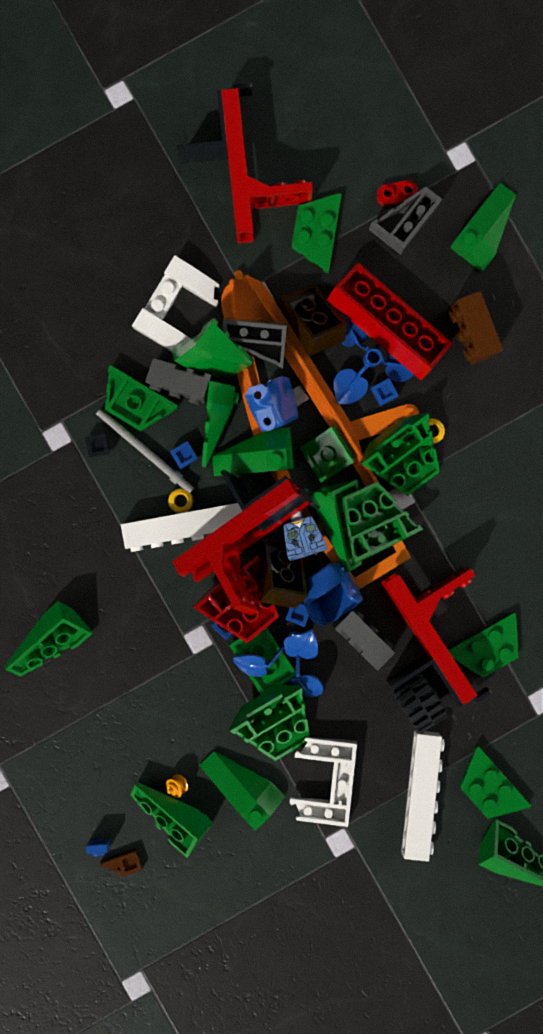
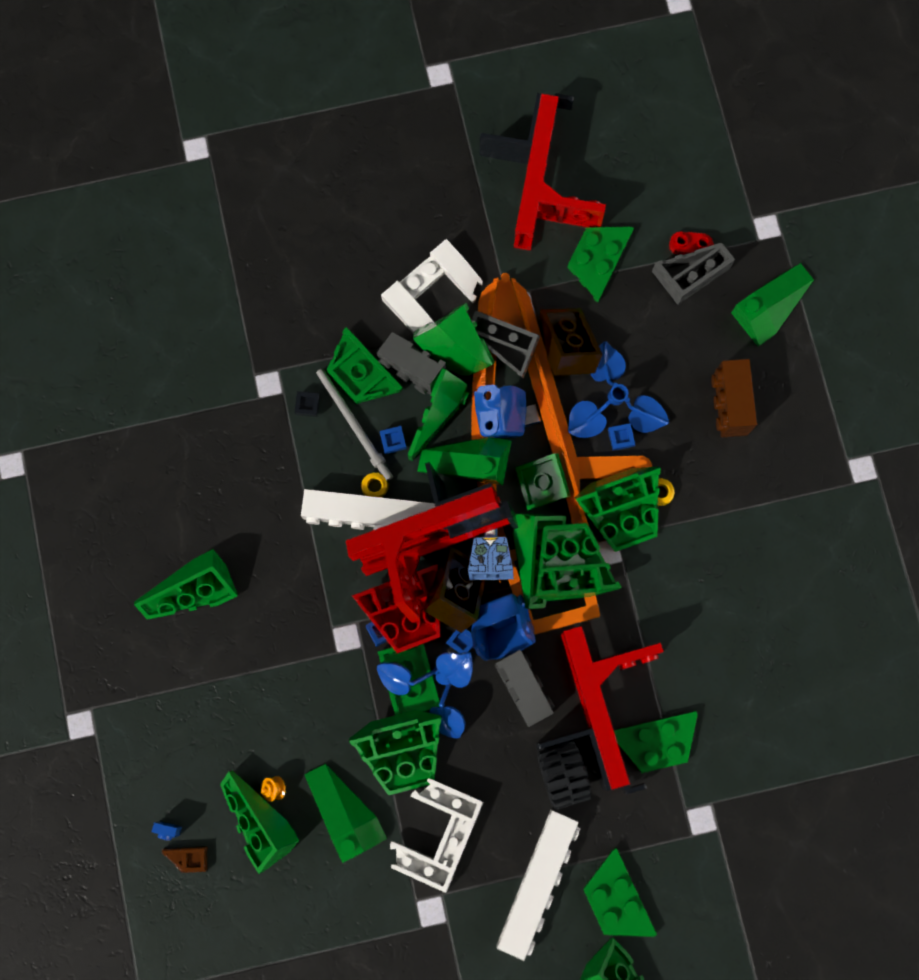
camera: 15 degrees right, 10 degrees down
red brick [327,263,453,380] -> none

